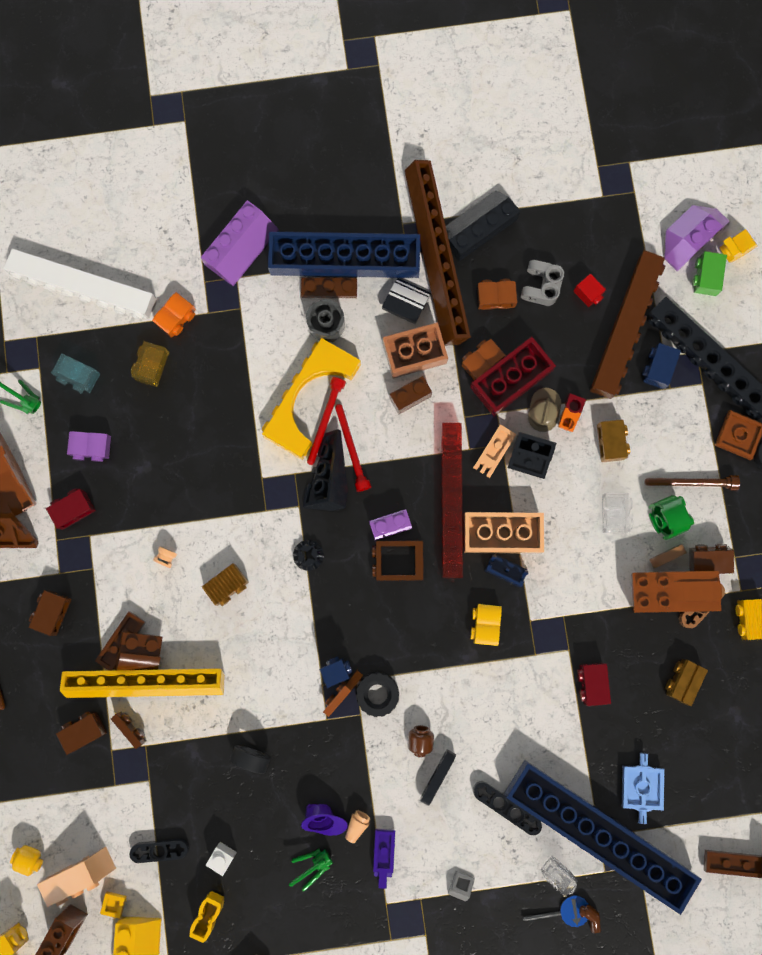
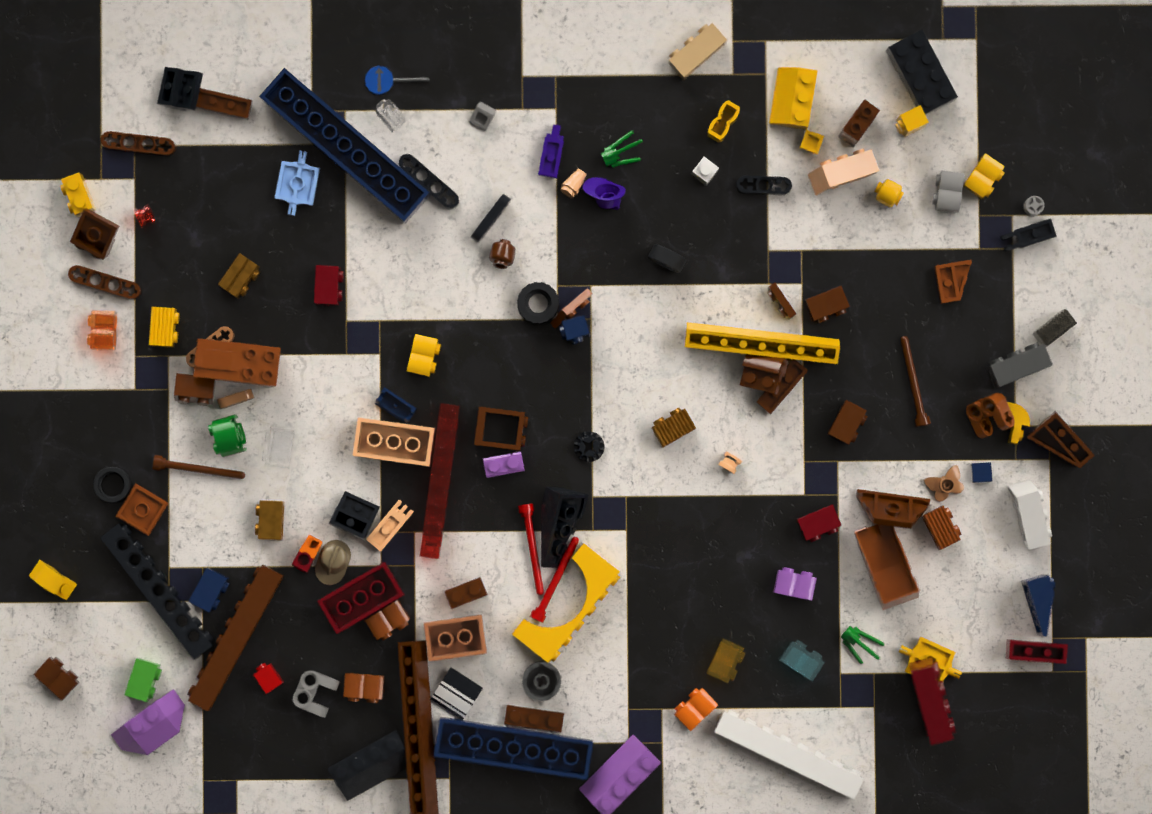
camera: 175 degrees left, 5 degrees up
reddish brown arm [579,905,601,933] -> none
yellow brick [719,229,758,263] -> none

